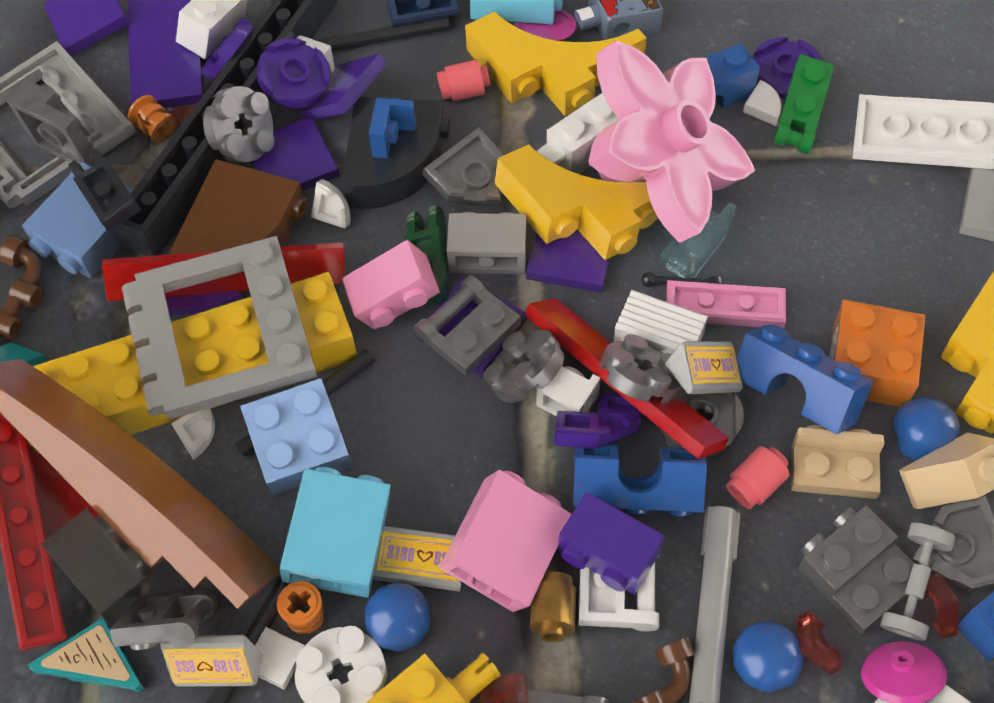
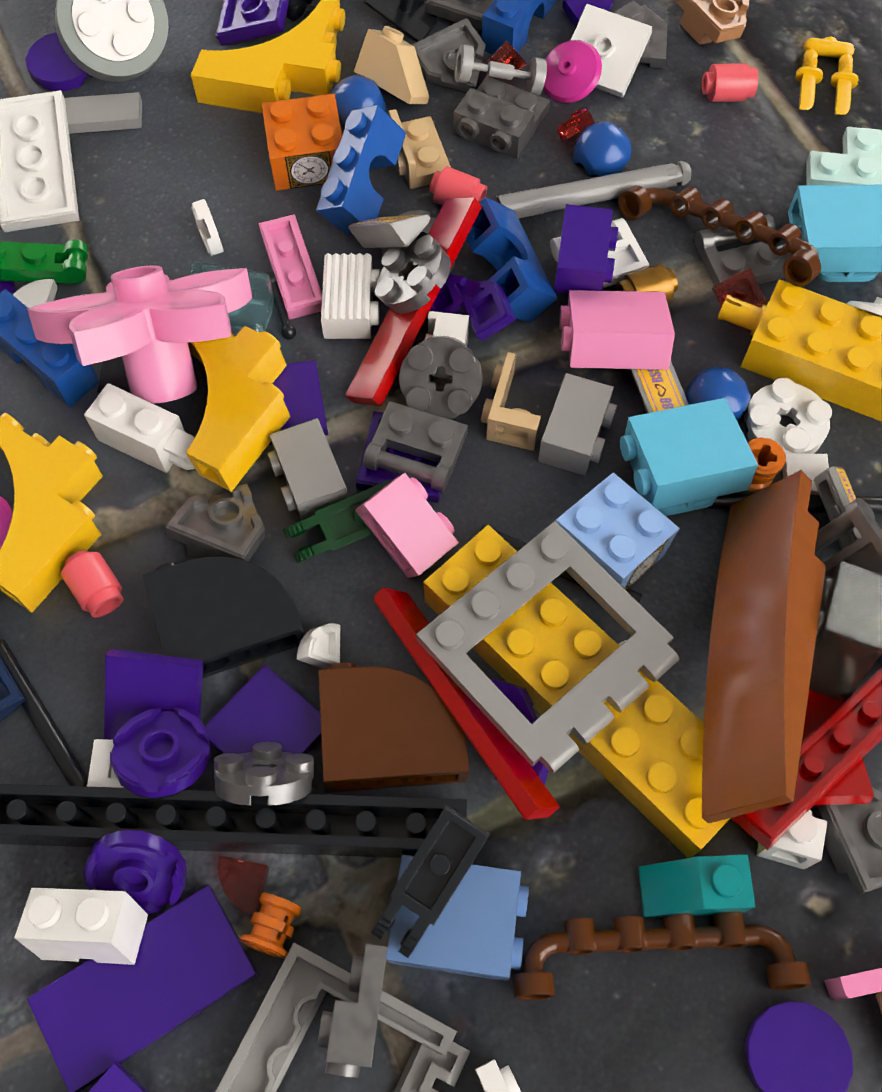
camera: 115 degrees left, 5 degrees up
blue bracket [369,98,416,158] -> none
none -> white tile [191,199,224,256]
none -> tan bracket [481,352,541,451]
none -> light grey brick [538,373,617,476]

